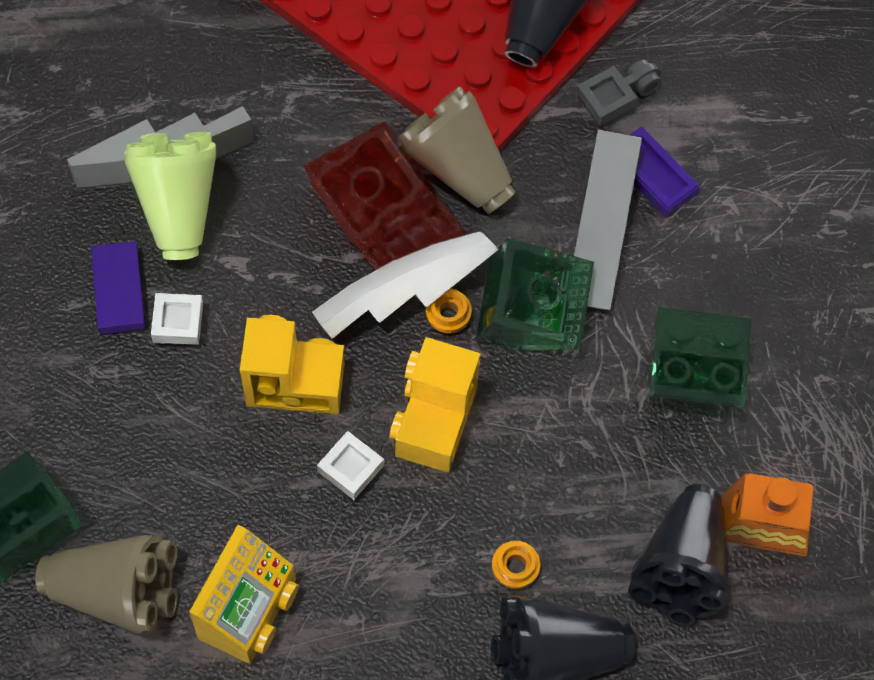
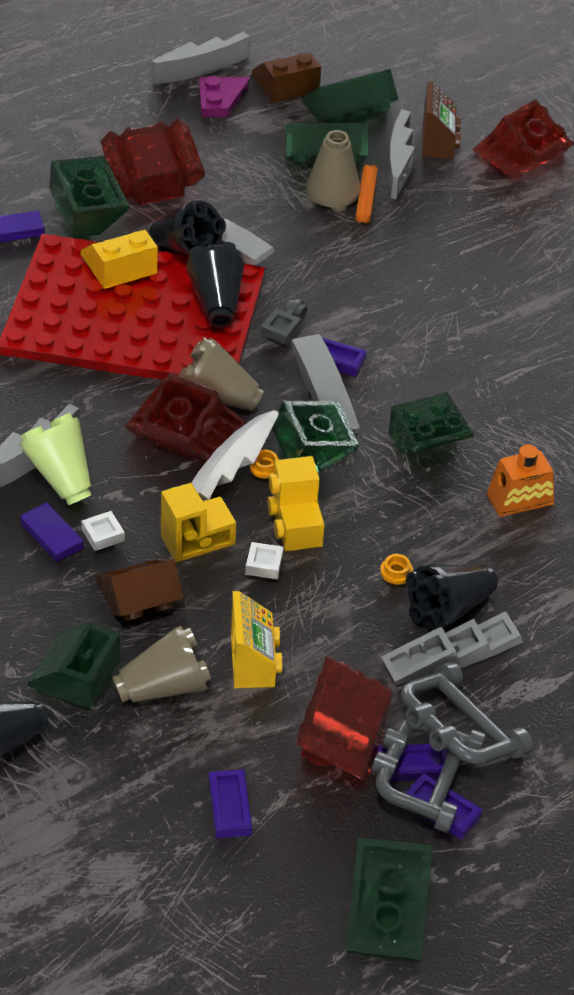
camera: 30 degrees left, 20 degrees down
black cone [628,484,729,626] -> none
none -> reddish brown slope [95,558,184,620]

